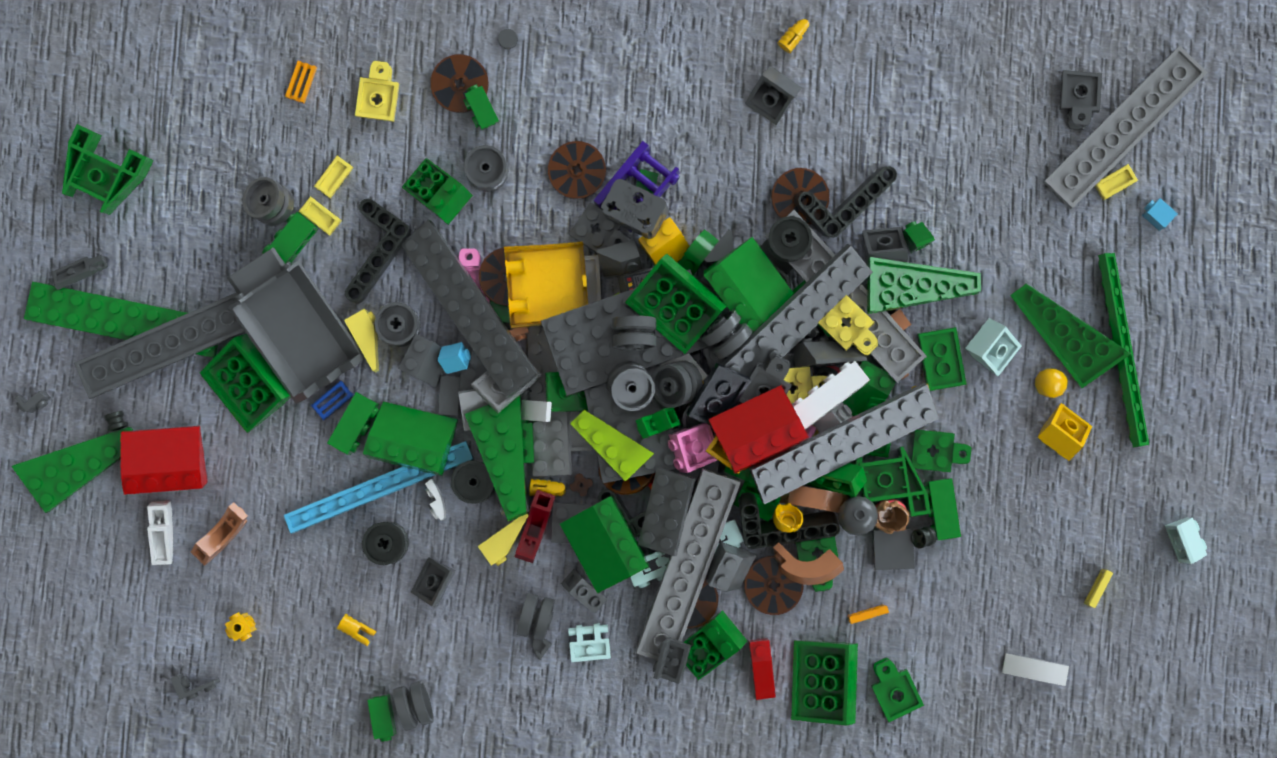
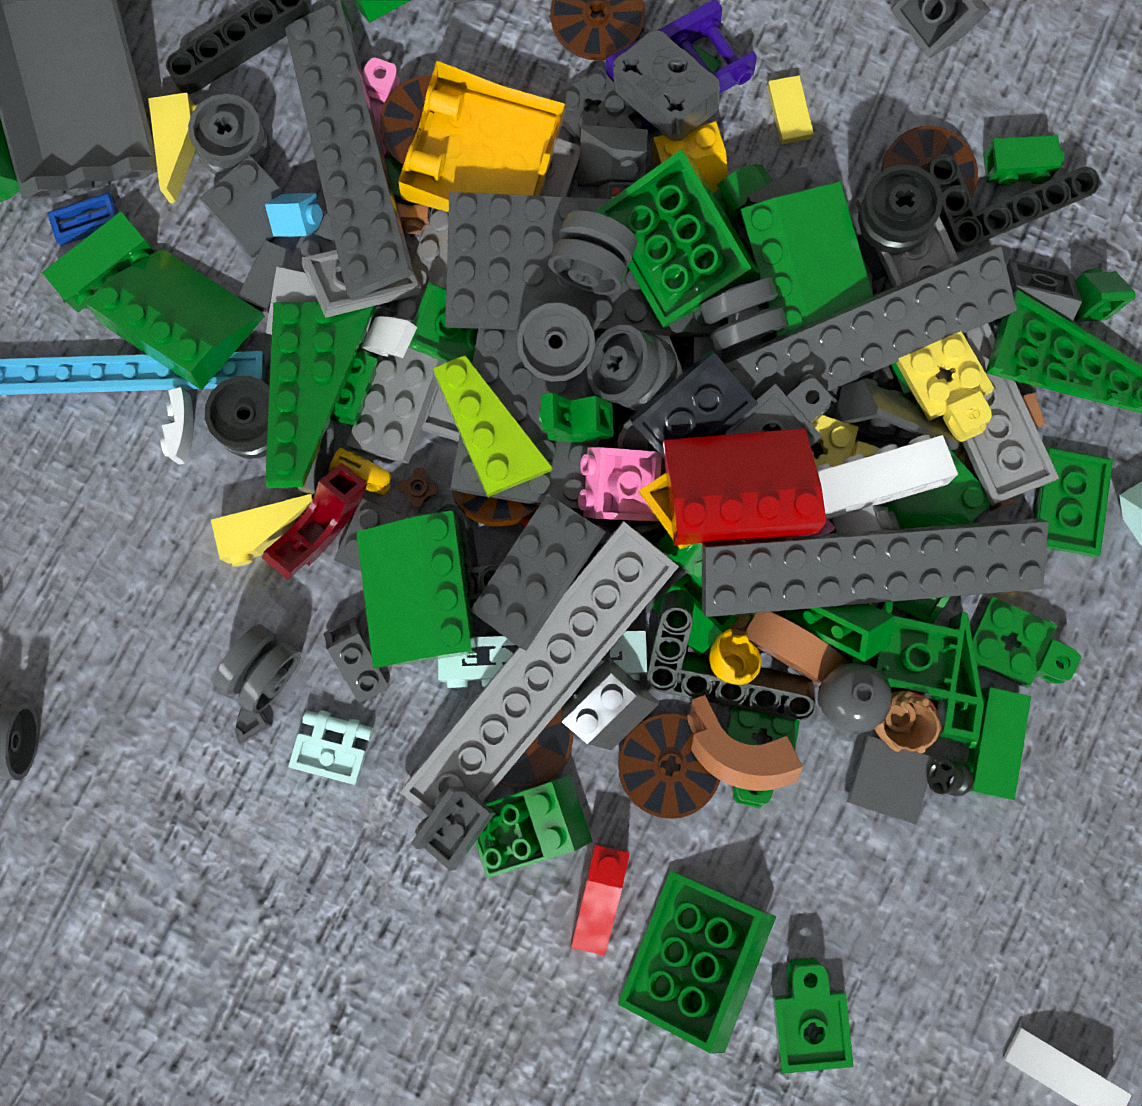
camera: 15 degrees right, 5 degrees down
pearl dark grey wheel [362,521,409,566] -> none
dark grey slope [411,557,456,608] -> none
light orange tile [847,604,889,624] -> none
none -> light yellow tile [767,75,814,145]
none -> green brick [983,135,1064,186]

